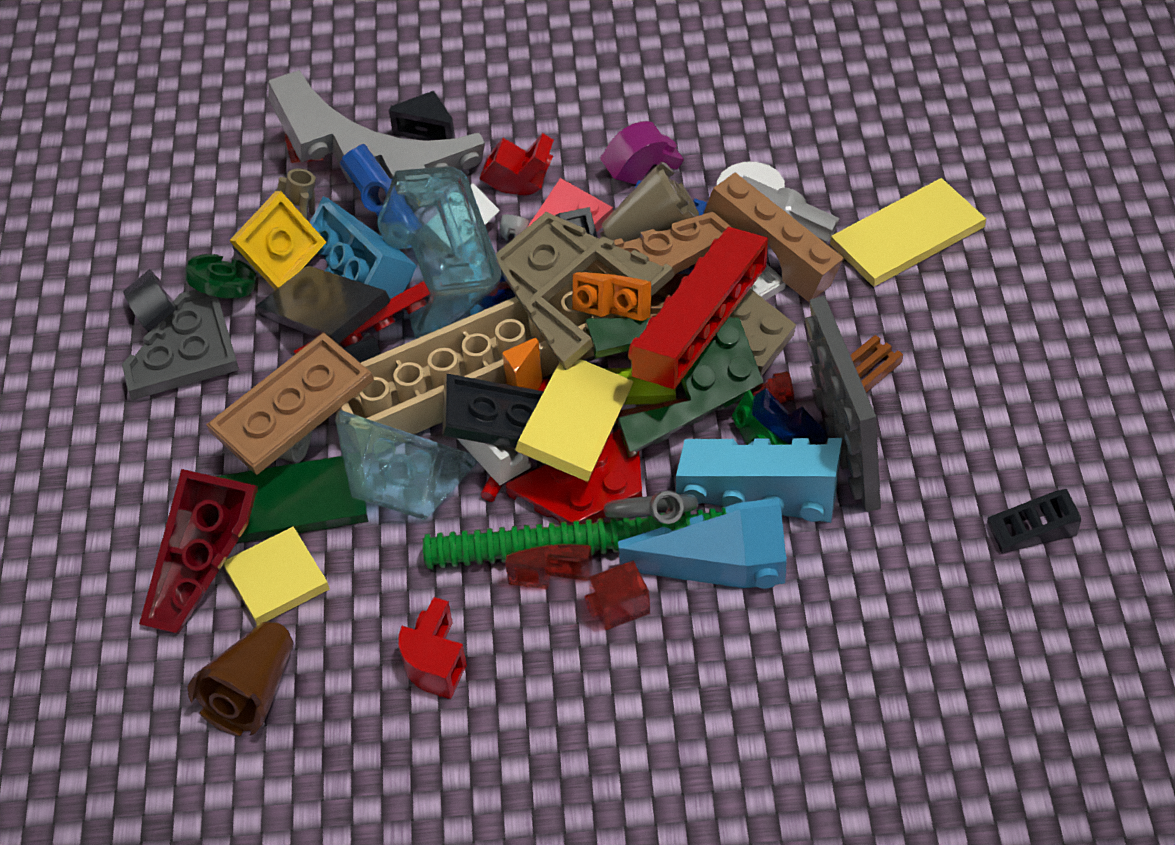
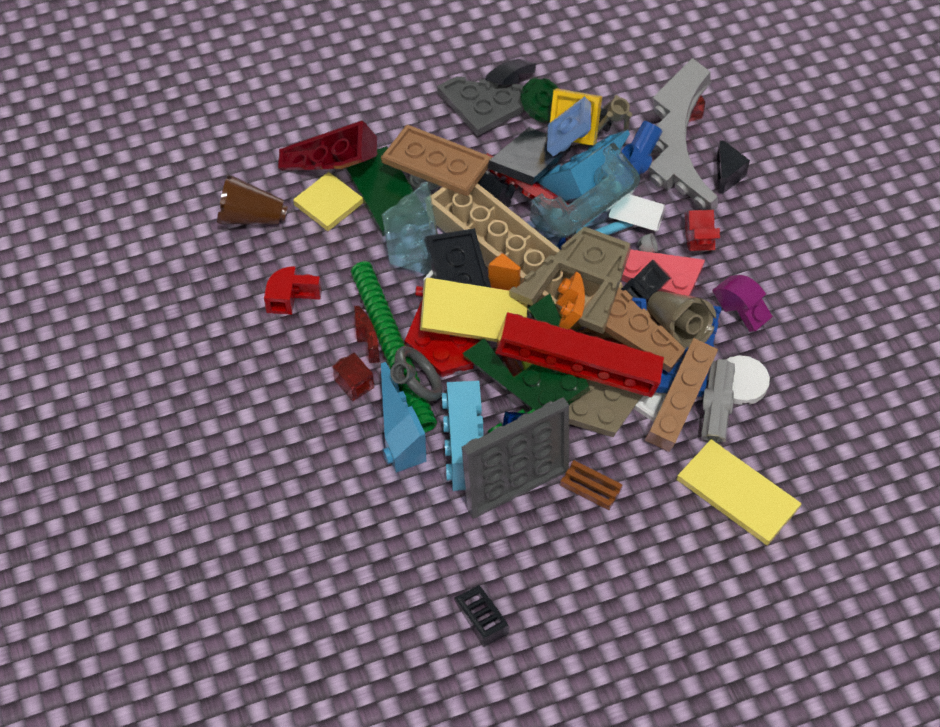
camera: 70 degrees right, 5 degrees up
none -> medium blue plate [547,97,591,156]

